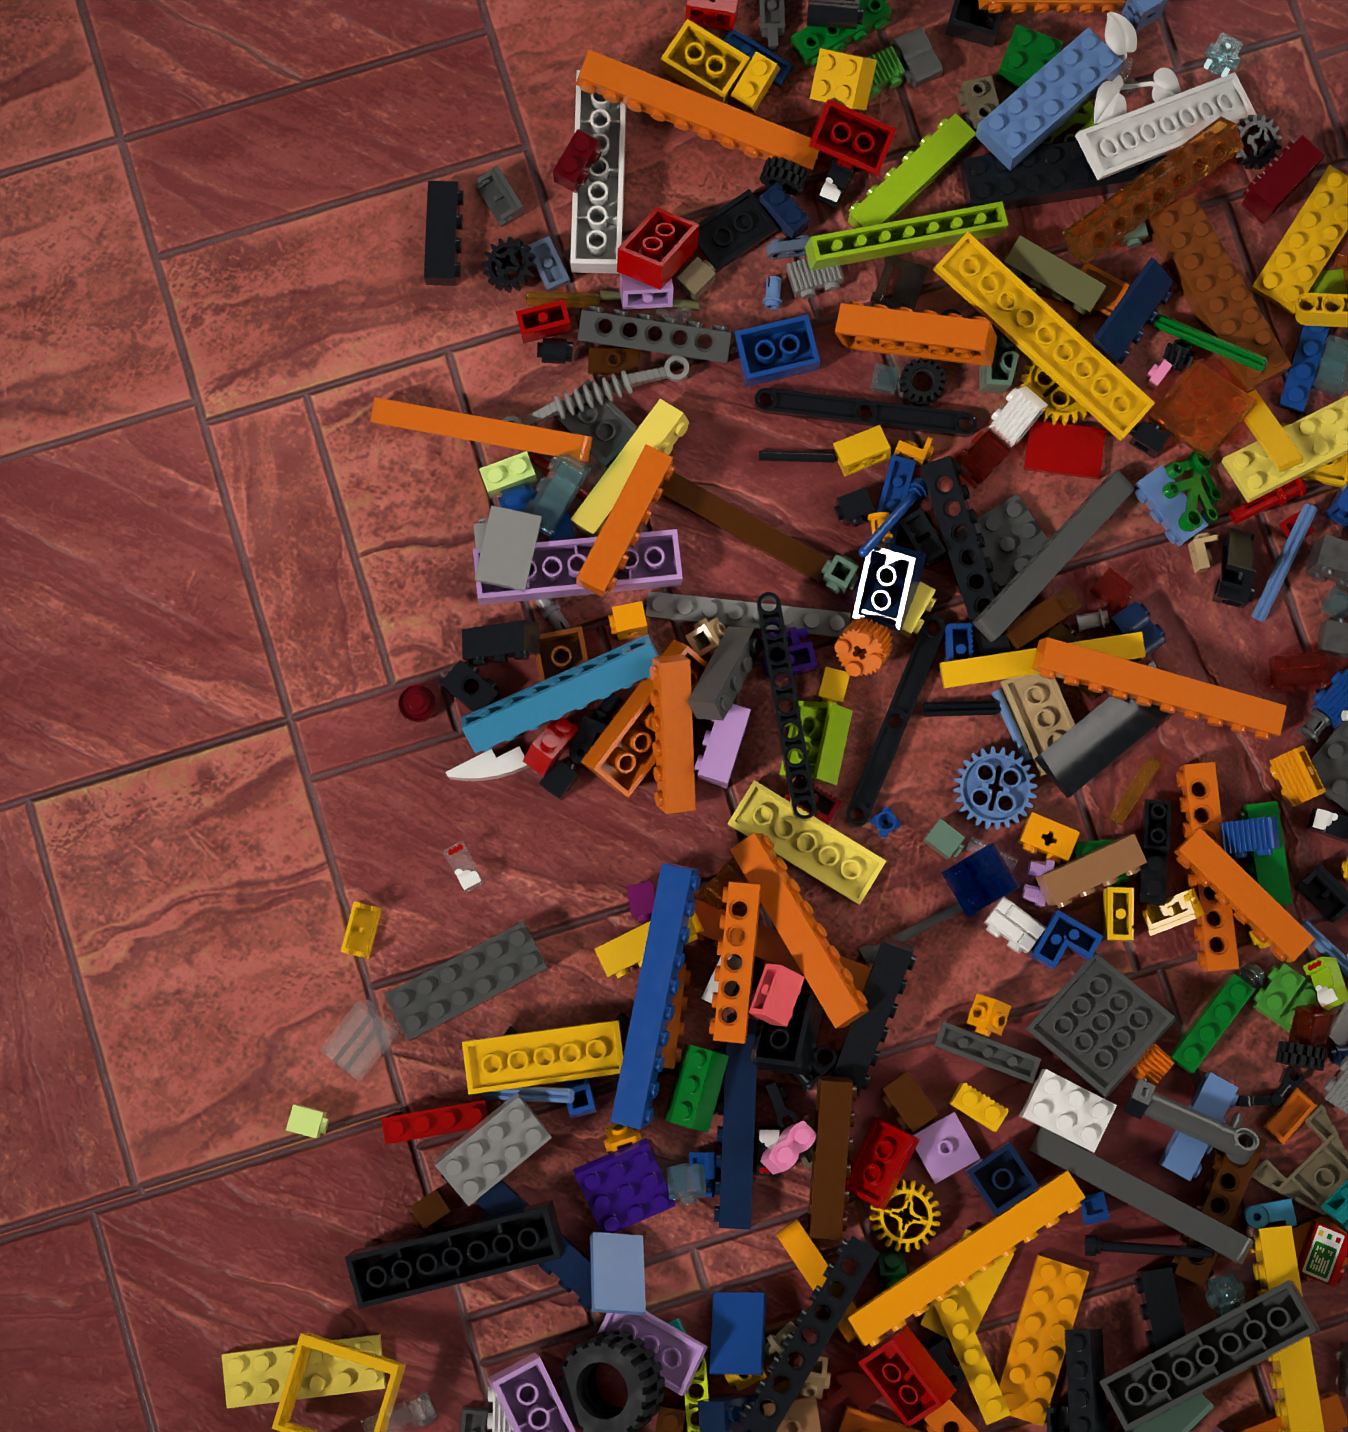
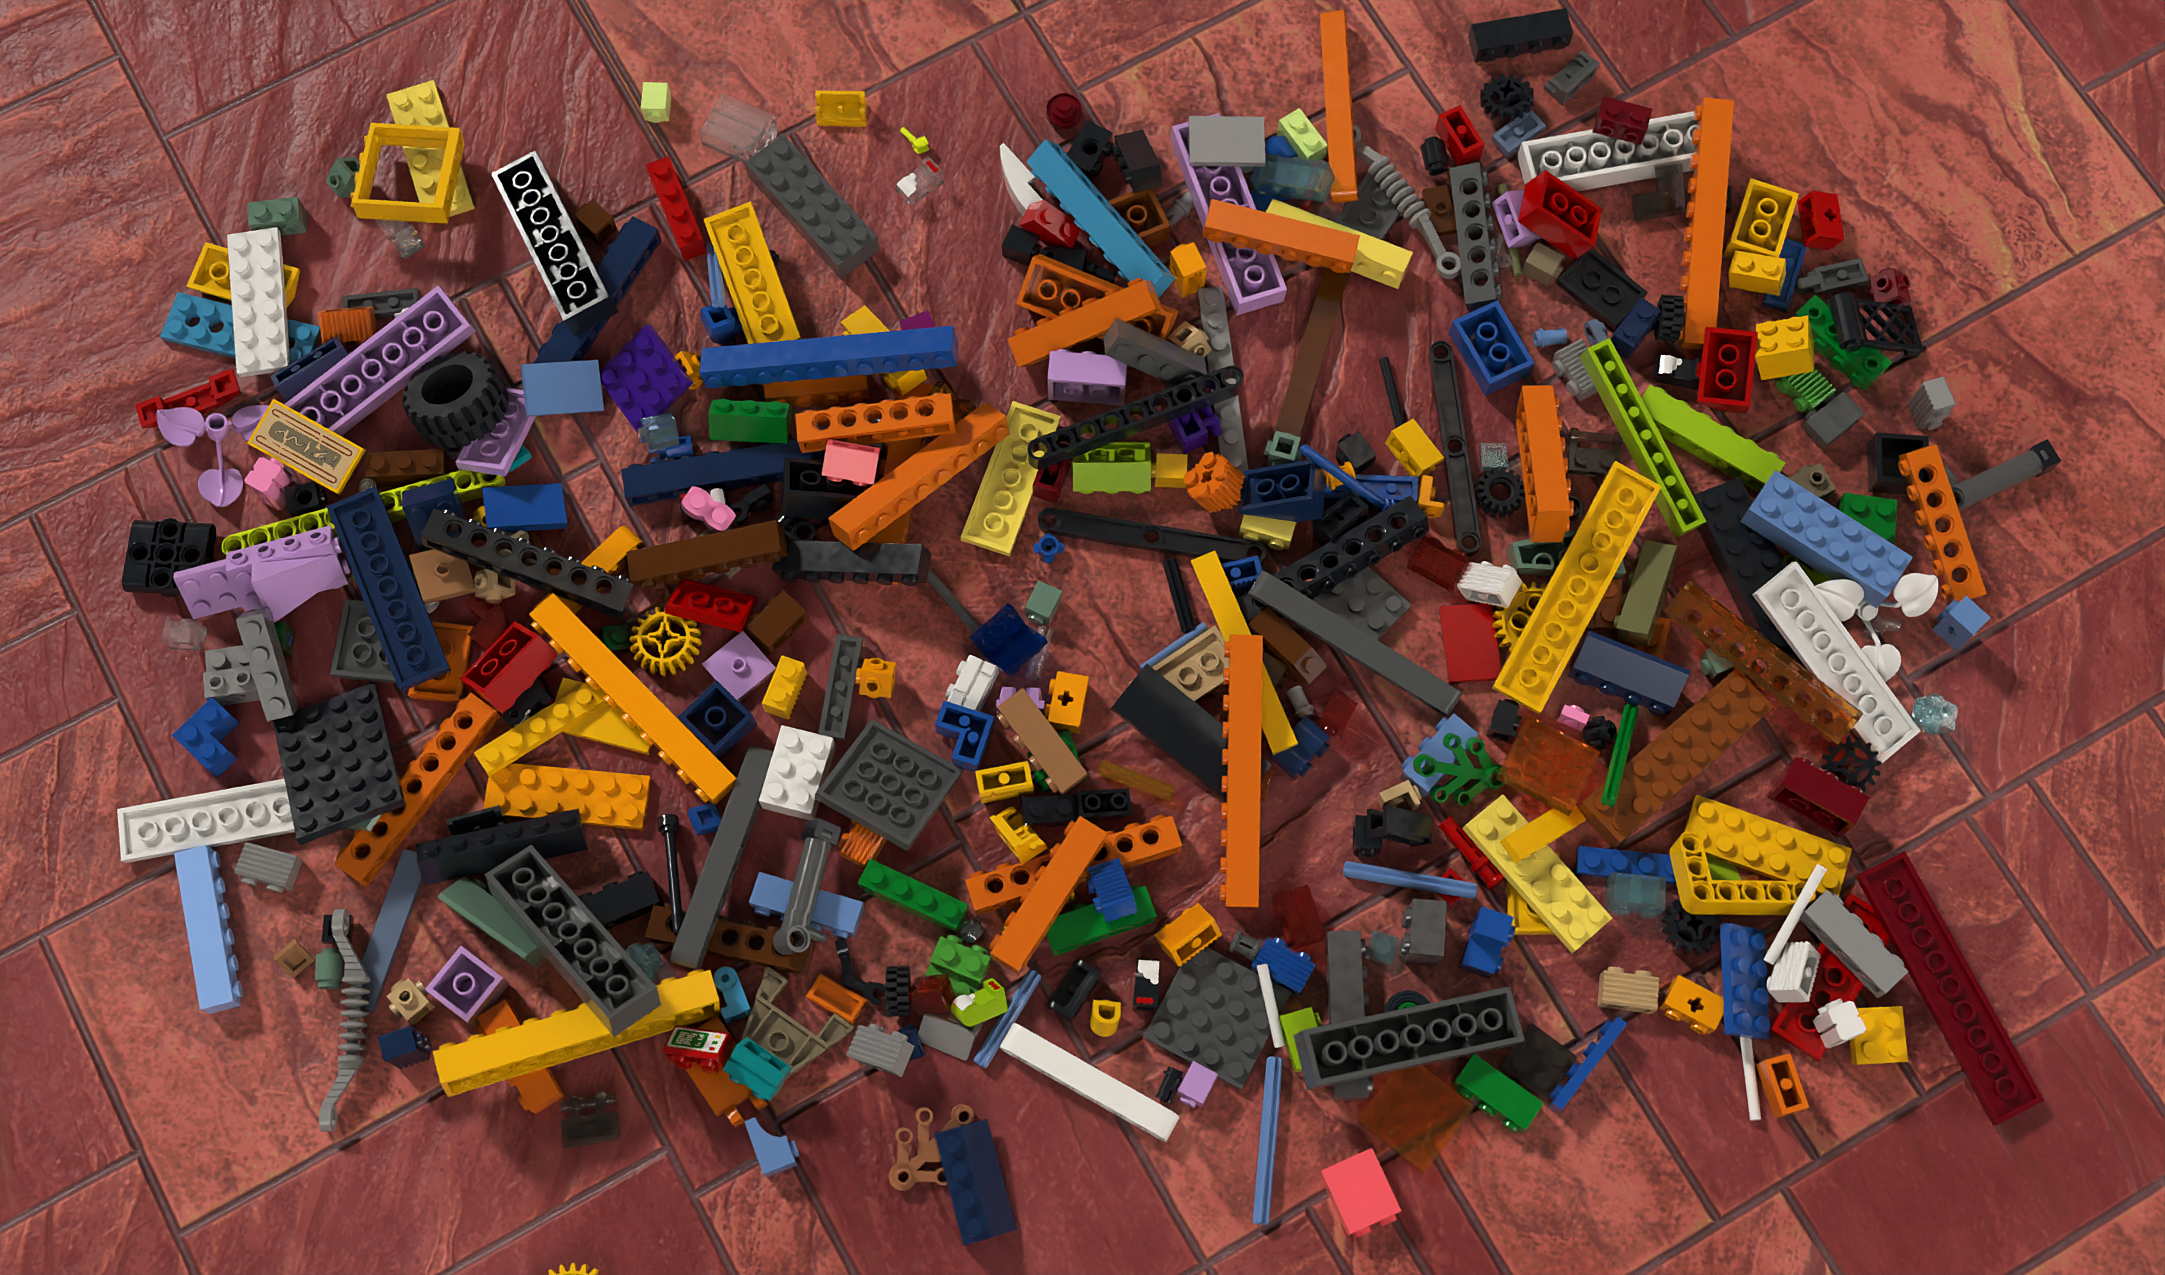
camera: 75 degrees right, 10 degrees down
light grey brick [434,1092,552,1206] -> none
clear yellow axle [526,291,600,308] -> none
medium blue gear [953,746,1037,830] -> none
none -> neon yellow hand [900,127,929,154]
none -> clear smoke plate [1632,163,1686,221]

